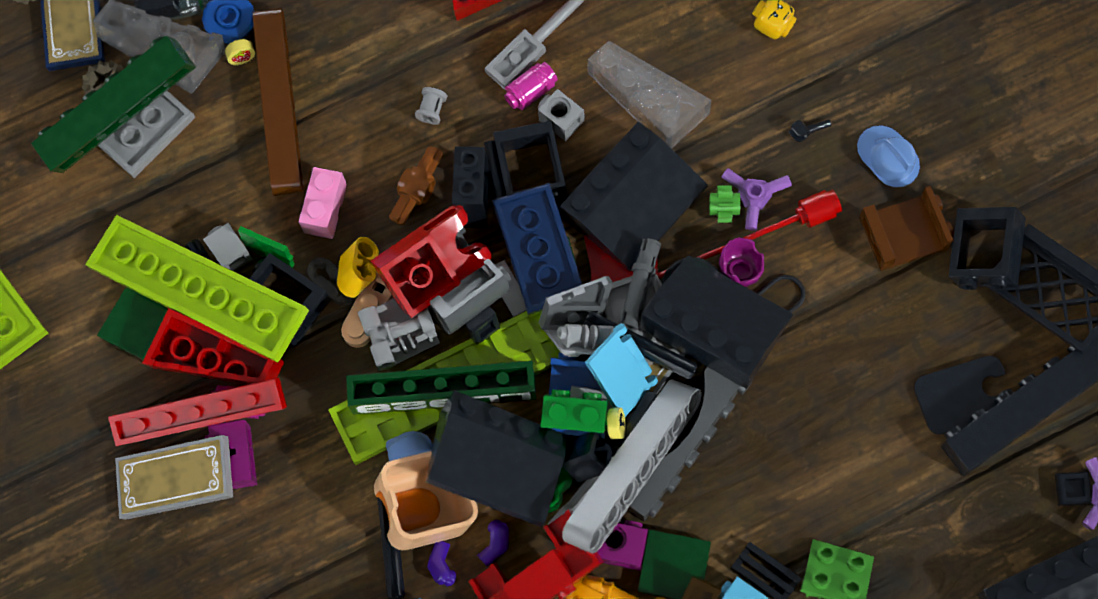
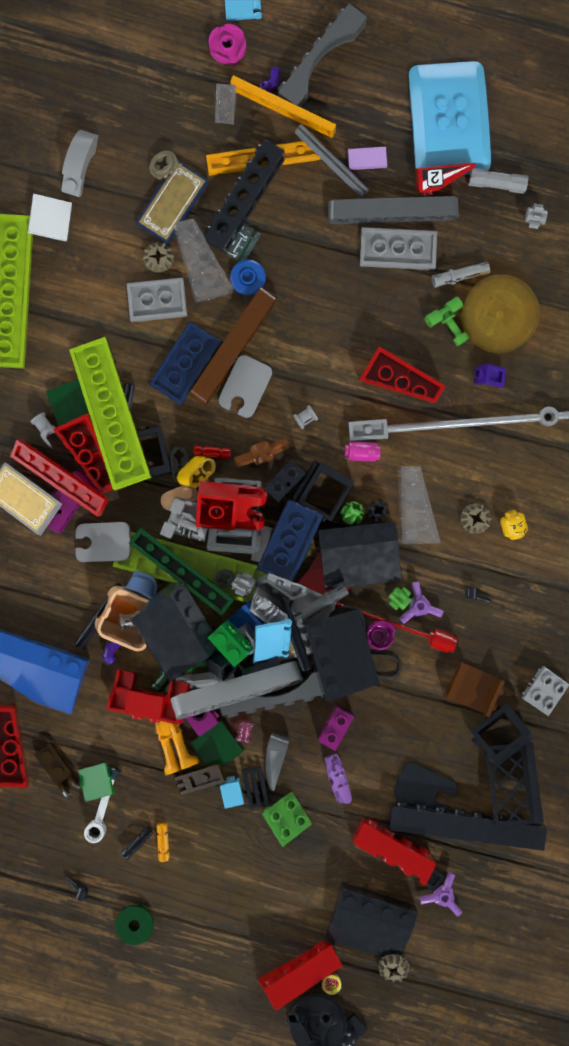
camera: 25 degrees right, 15 degrees up
dark green brick [31,36,196,173] -> none
light grey brick [203,223,253,272] -> none
light yellow tile [225,39,255,65] -> none
green piece [238,226,295,268] -> none
bright pink brick [299,167,347,239] -> none
black tile [465,306,500,345] -> none
dark purple arm [477,519,509,567] -> none
light grey brick [538,89,585,142] -> none
light yellow tile [606,407,626,439] -> none
medium blue piece [857,126,920,187] -> none
none -> light grey piece [31,412,62,448]
none -> light grey piece [76,522,131,562]
none -> light grey bush [118,610,138,631]
none -> dark blue tile [149,321,222,405]
none -> dark green bush [151,669,175,693]
none -> red axle [193,445,231,459]
none -> black bush [216,569,234,587]
none -> light grey piece [219,355,272,418]
none -> light grey gear [232,572,256,596]
none -> clear pink bush [235,720,255,743]
none -> dark grey piece [265,733,290,791]
none -> magenta brick [318,704,354,751]
none -> medium lavender hinge [325,754,352,804]
none -> bright green gear [340,501,365,525]
none -> red wedge [352,818,436,886]
none -> black gear [366,499,390,522]
none -> dark tan gear [460,503,492,534]
none -> light grey hinge [521,666,569,716]

